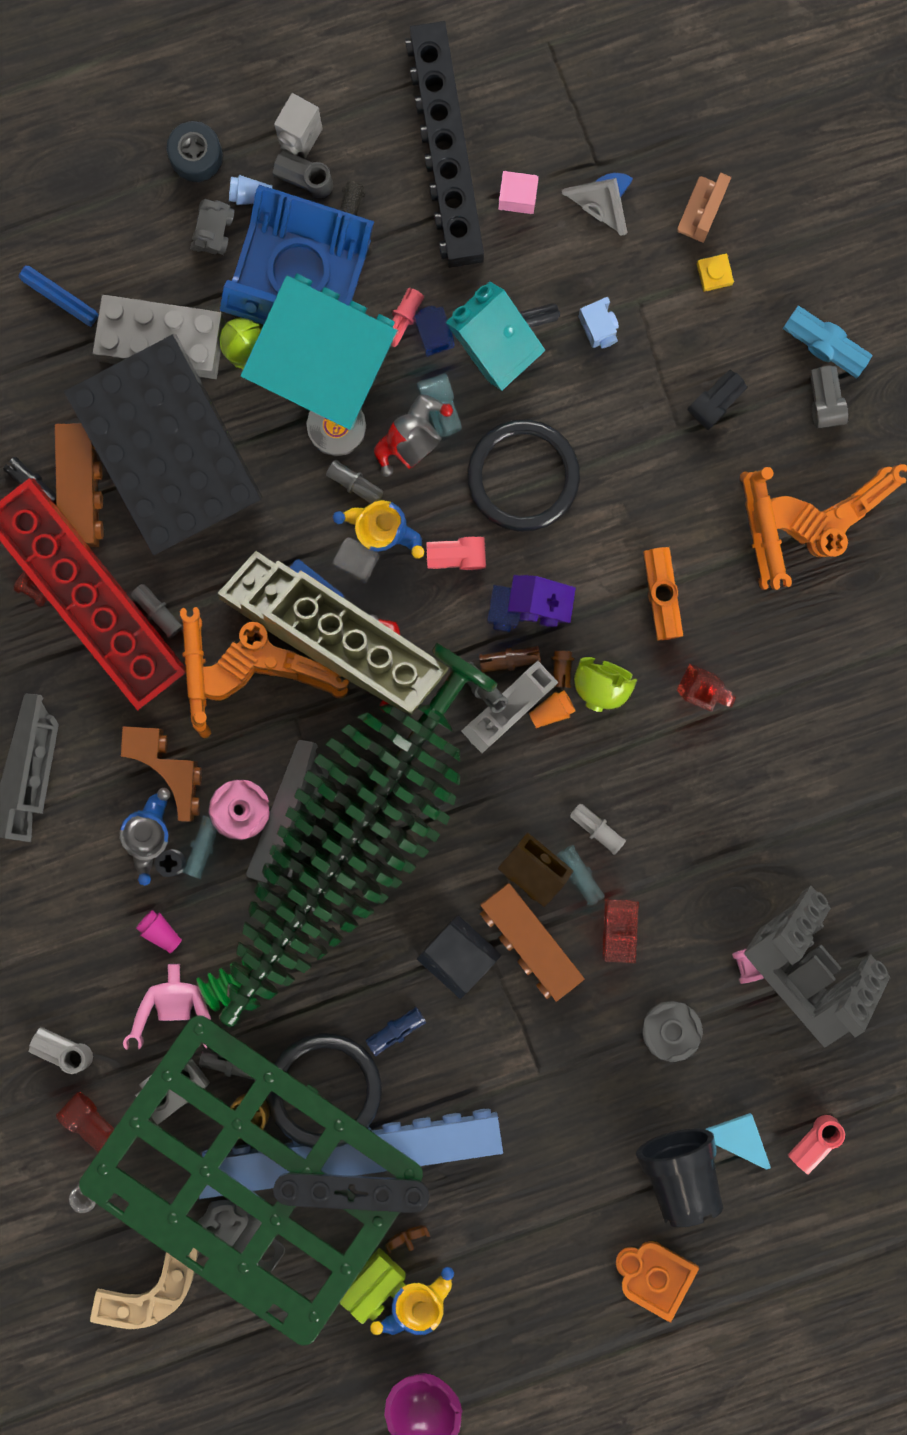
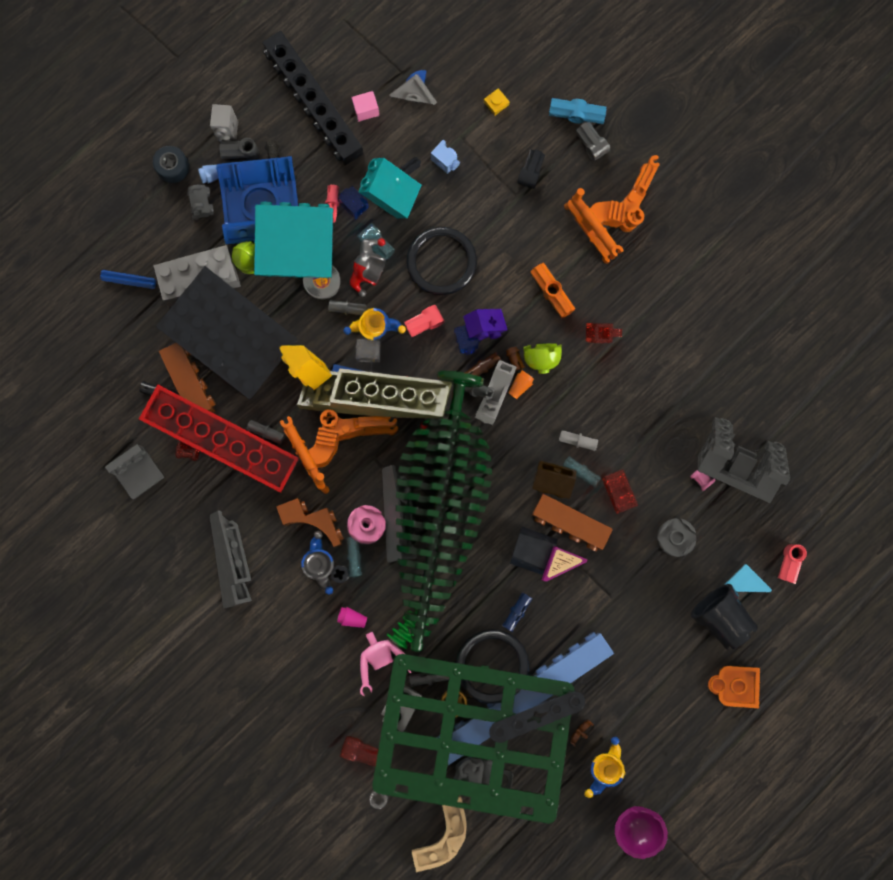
camera: 25 degrees left, 5 degrees down
light grey piece [28,1027,93,1074] -> none
lime brick [340,1248,406,1324] -> none
nougat bracket [677,173,731,243] -> none
none -> yellow slope [279,346,332,390]
none -> tile [542,546,588,582]

